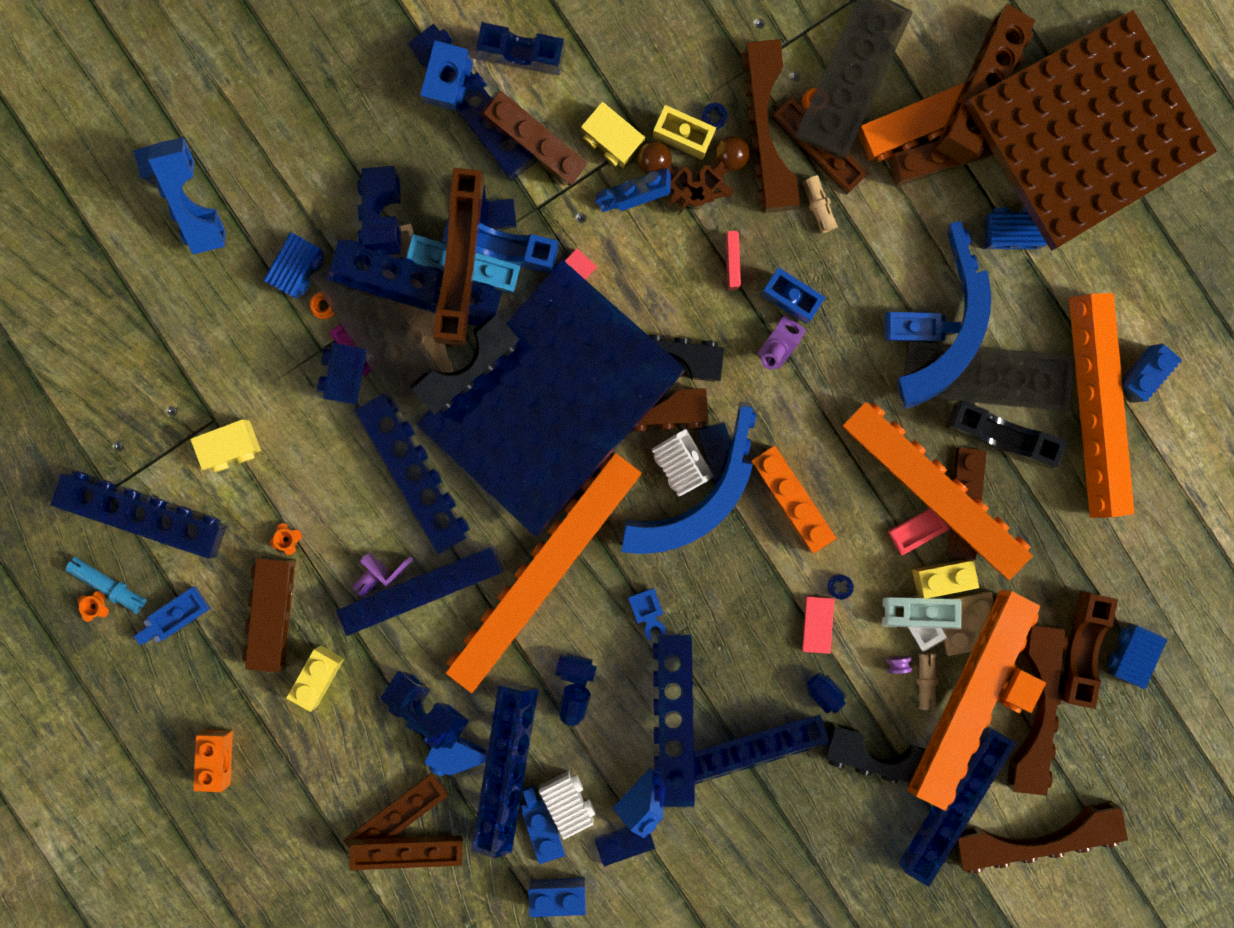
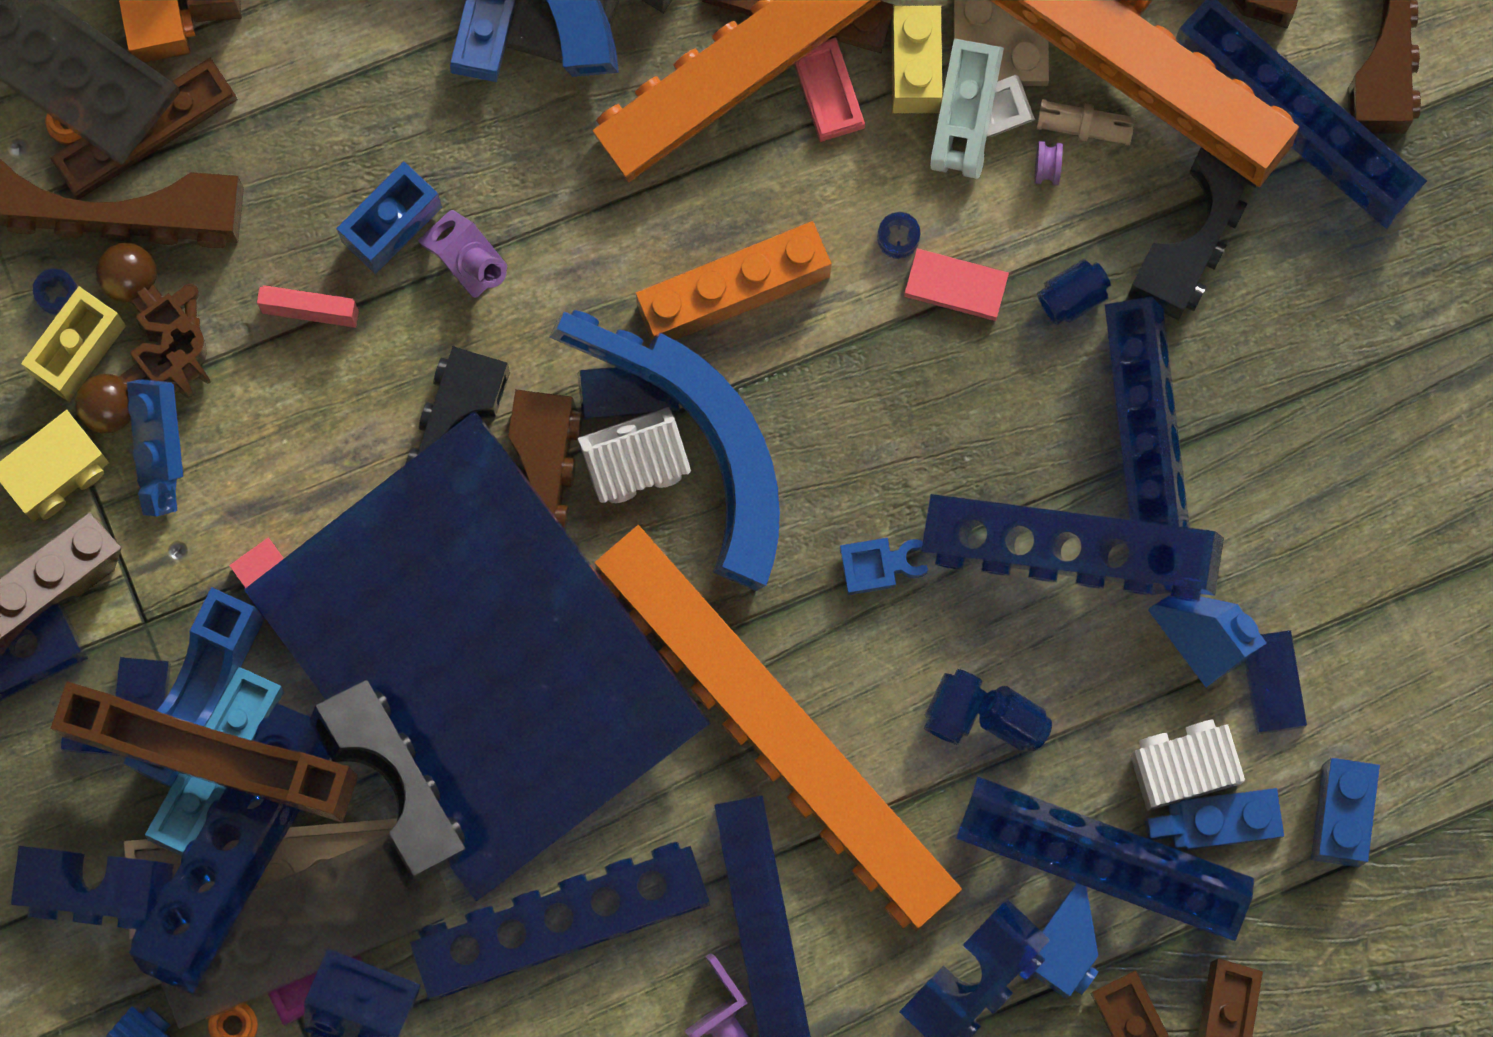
camera: 75 degrees left, 10 degrees down
tan pin [802,175,838,234] -> none

